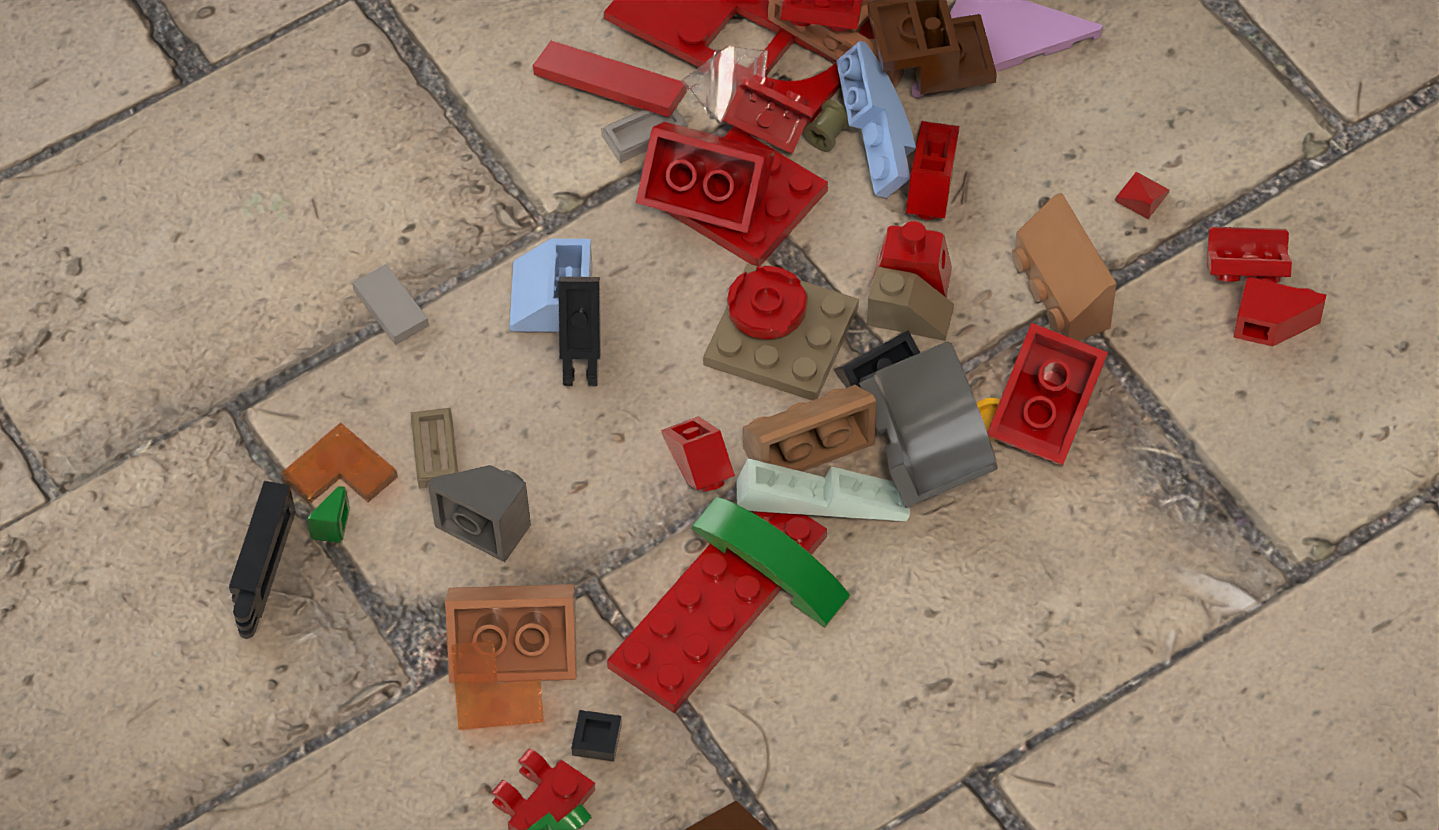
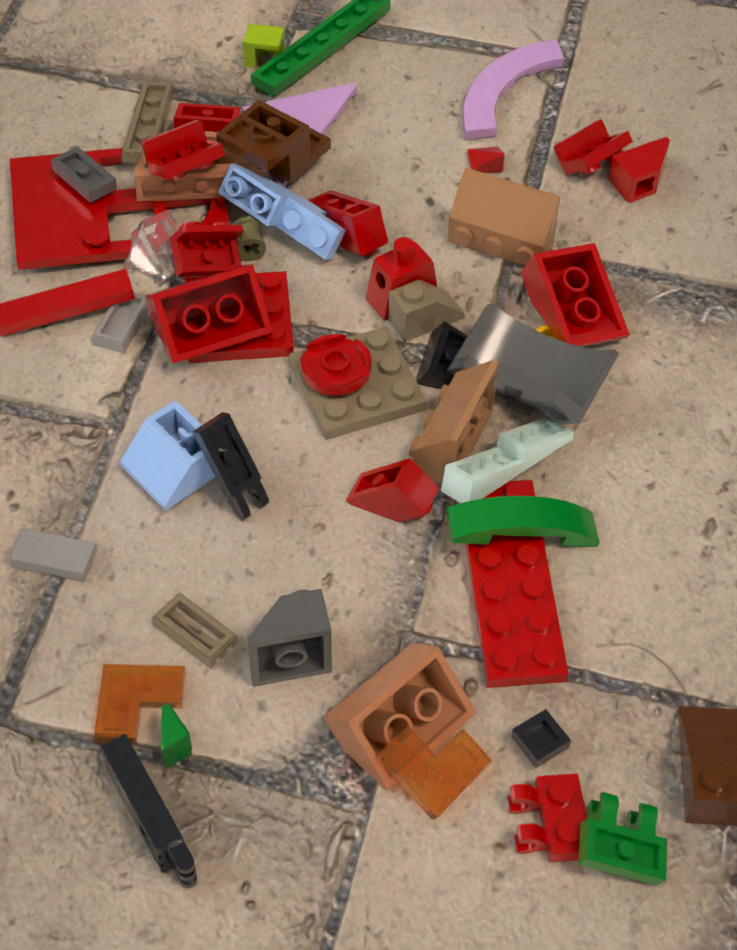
camera: 45 degrees left, 5 degrees down
none -> lavender tile [463,39,564,140]

